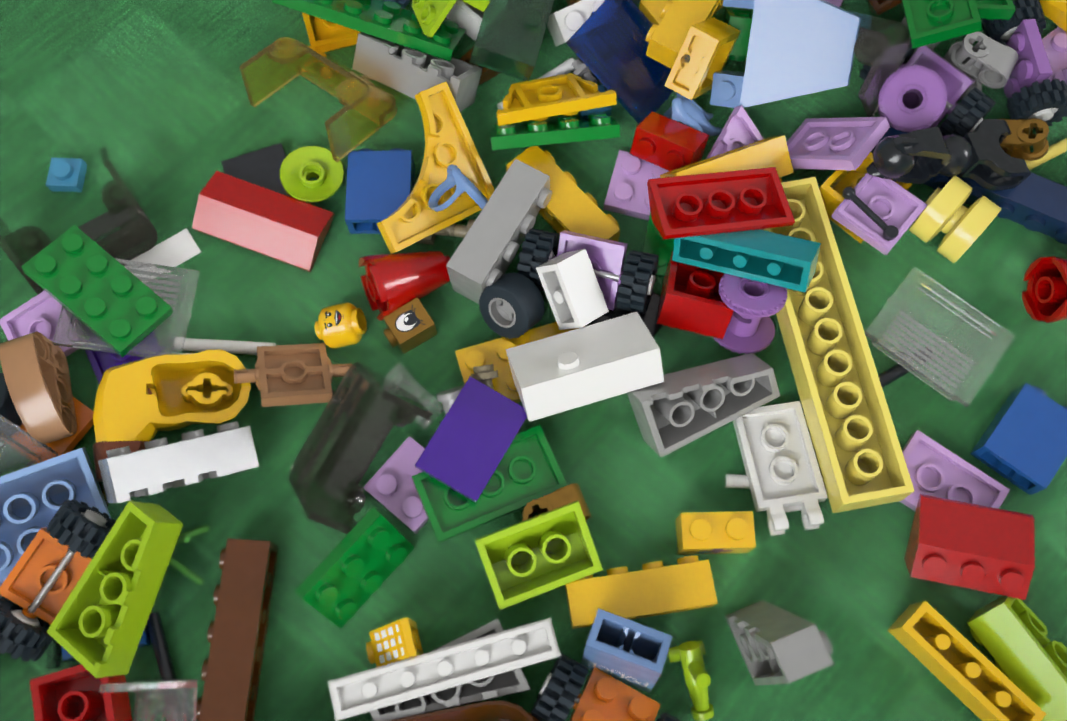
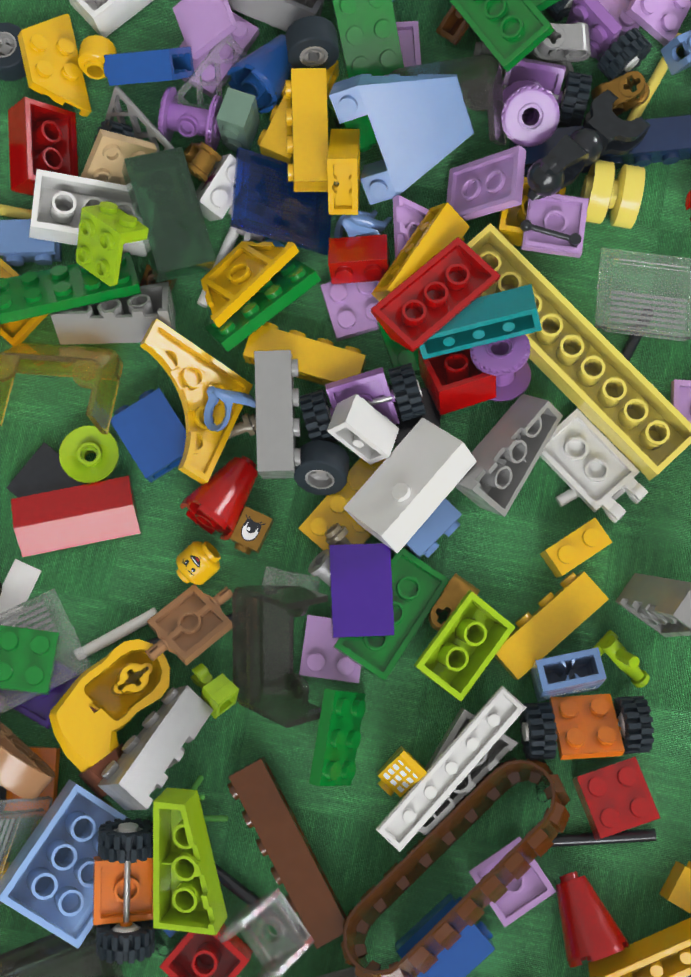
camera: 30 degrees left, 10 degrees up
none -> lime piece [190,663,239,719]
none -> medium blue brick [405,498,462,558]

